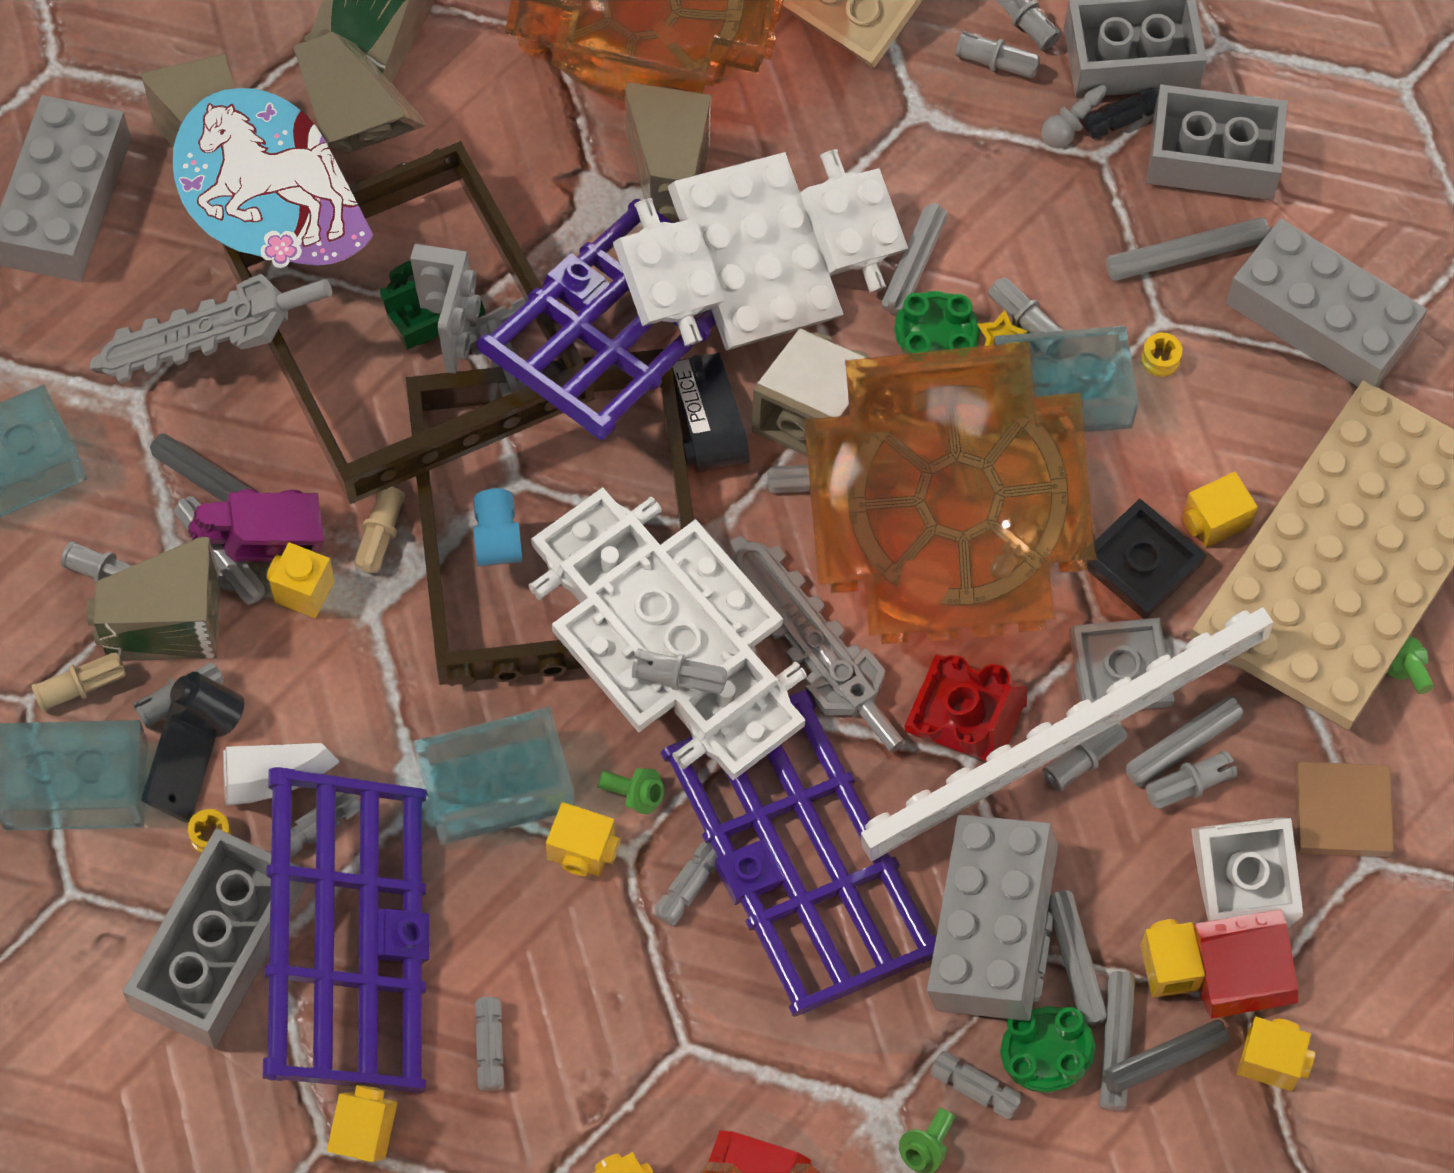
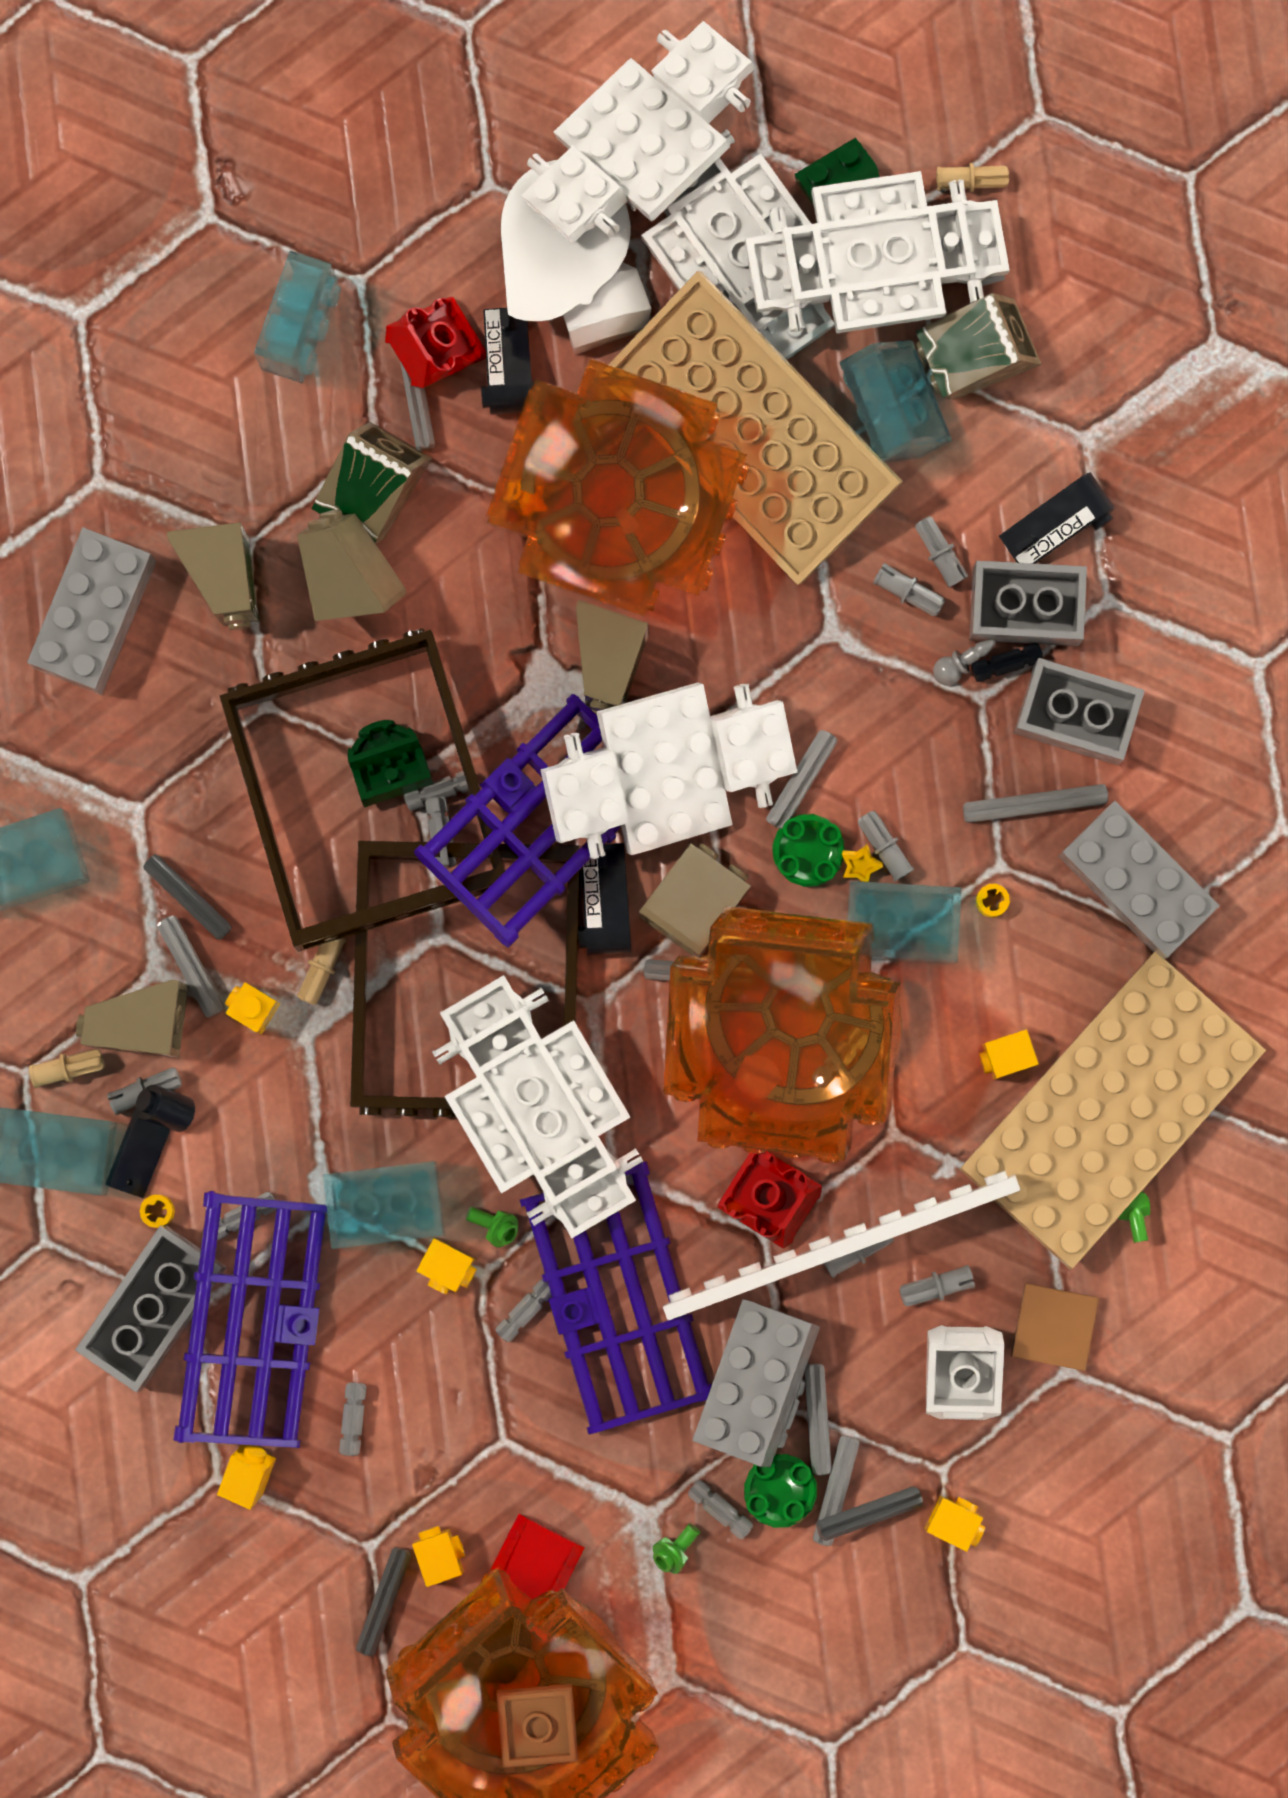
camera: 15 degrees right, 20 degrees up
light grey axle [61,541,132,584] -> none
light grey bar [90,274,332,384] -> none
sticker [173,88,373,268] -> none
magenta hinge [188,489,324,562] -> none
white slope [223,743,340,806] -> none
light grey bracket [410,244,481,374] -> none
dark azure piece [473,488,523,567] -> none
light grey axle [632,648,727,694] -> none
light grey bar [730,535,905,753] -> none
light grey tile [1069,618,1174,710] -> none
black plate [1078,498,1207,619] -> none
light grey axle [1125,696,1243,787] -> none
yellow brick [1140,919,1205,998] -> none
red slope [1194,909,1298,1019] -> none

